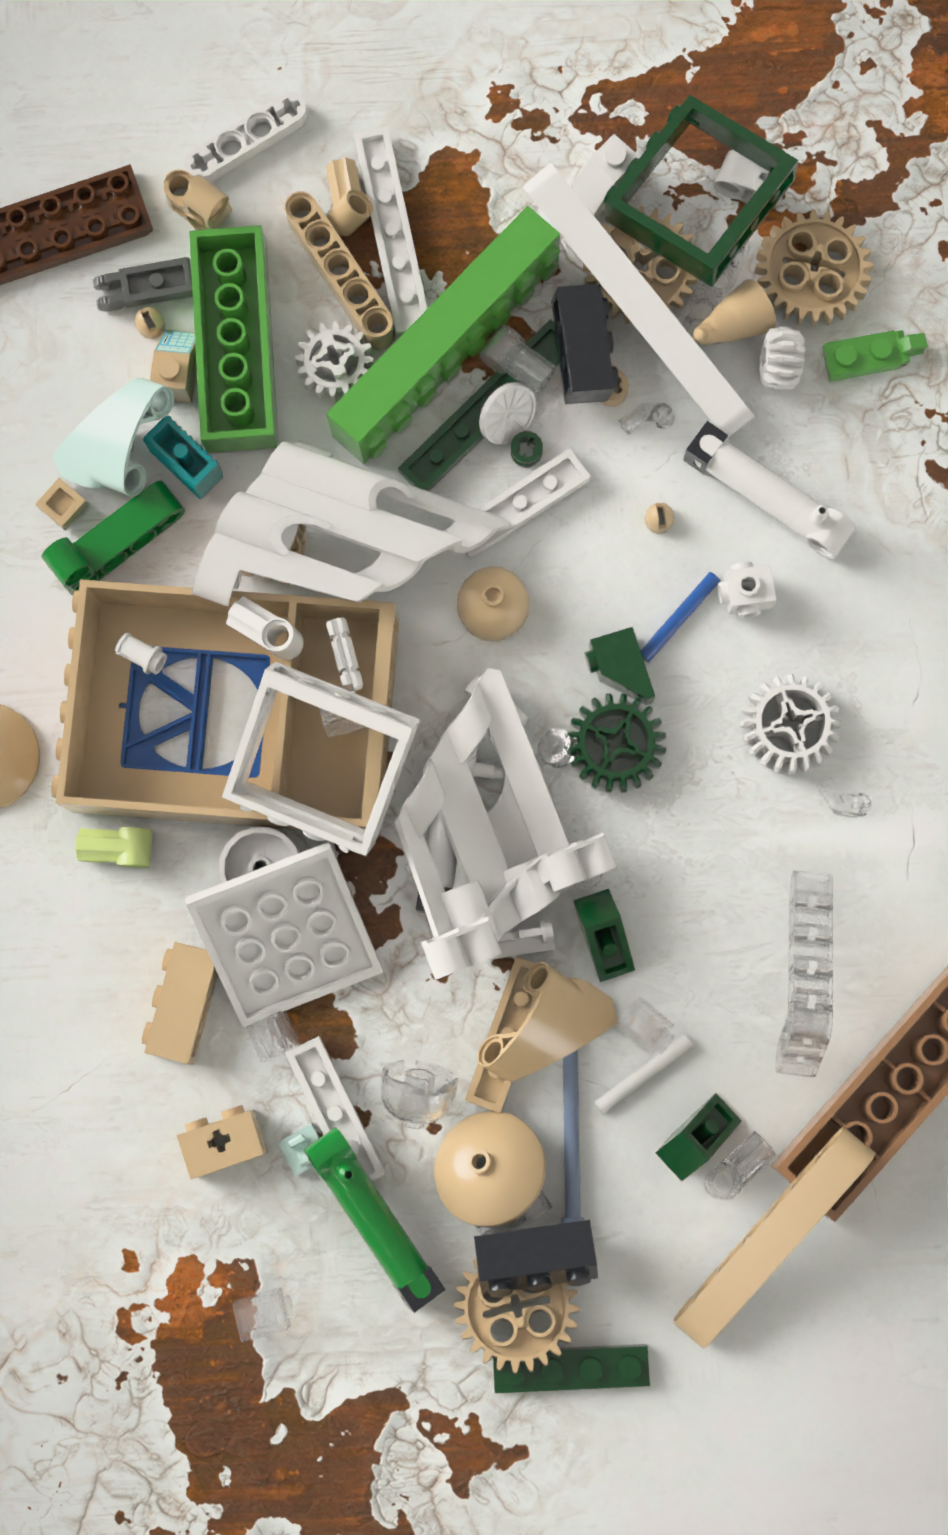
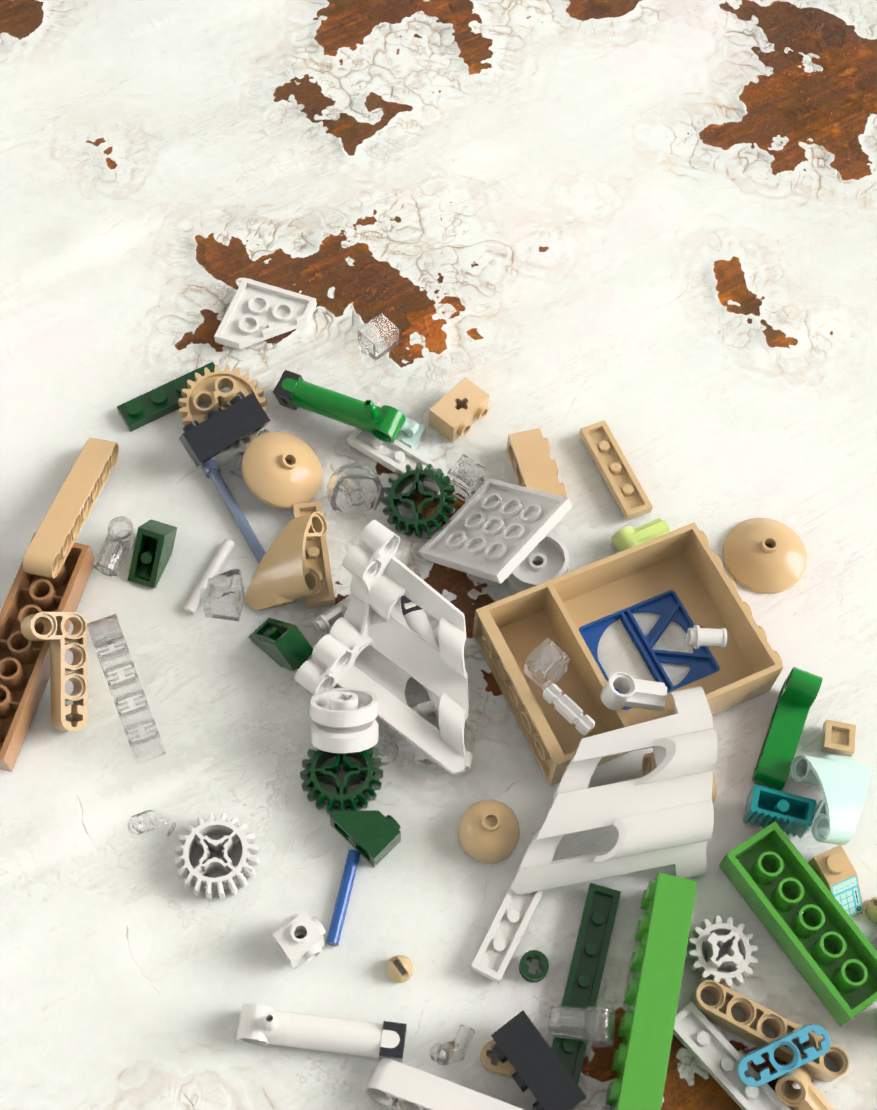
camera: 140 degrees right, 20 degrees down
white window [222,662,420,856] -> none
white wheel [479,382,536,445] -> none
none -> tan beam [21,612,88,732]
none -> white plate [214,278,317,350]
none -> white wheel [310,688,379,753]
none -> dark green gear [381,462,457,538]
none -> tan plate [579,420,653,521]
none -> medium azure beam [737,1023,831,1087]

